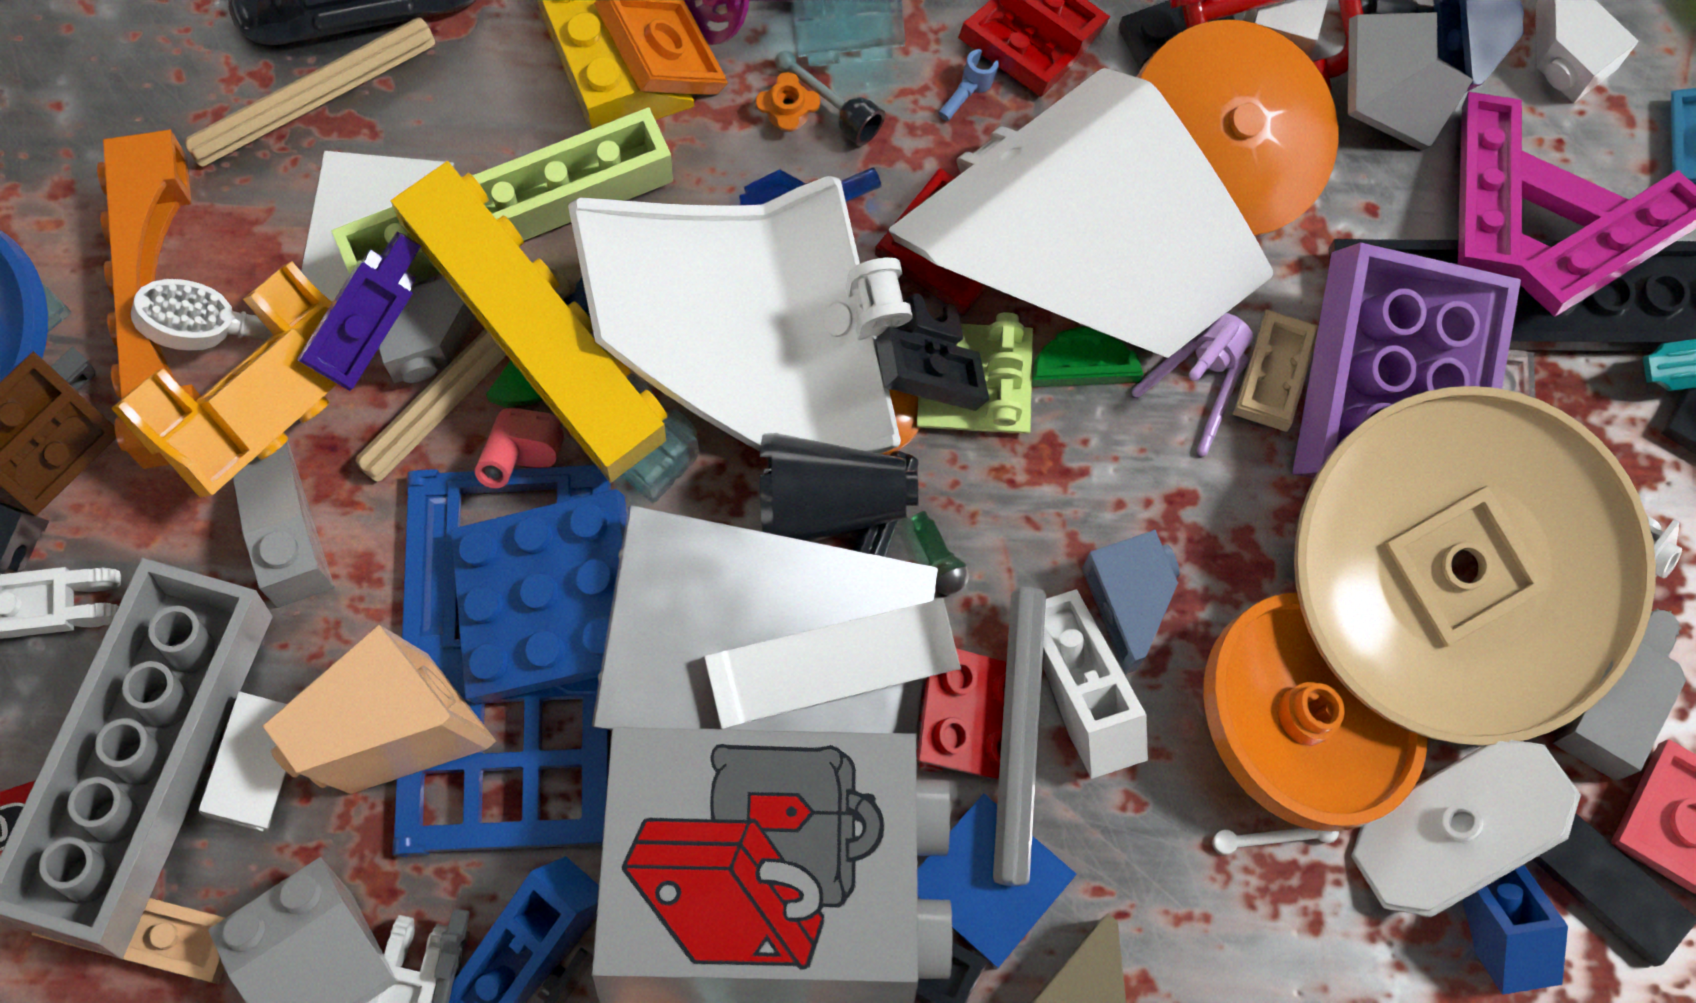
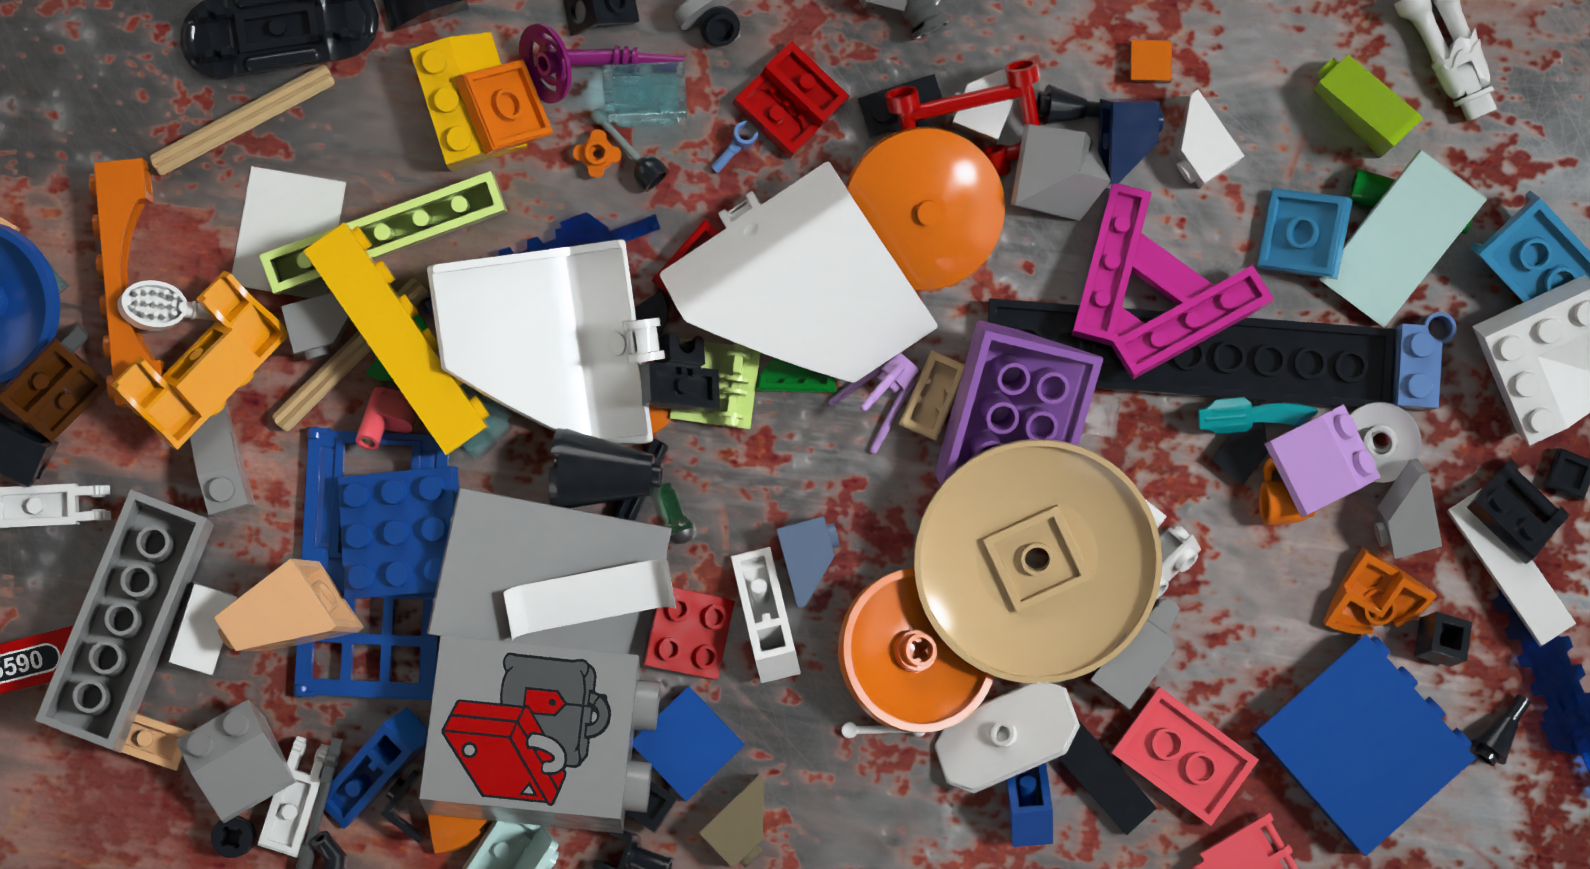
camera: 10 degrees right, 15 degrees up
dark purple hinge [297,231,421,391] -> none
light grey axle [993,587,1046,886] -> none

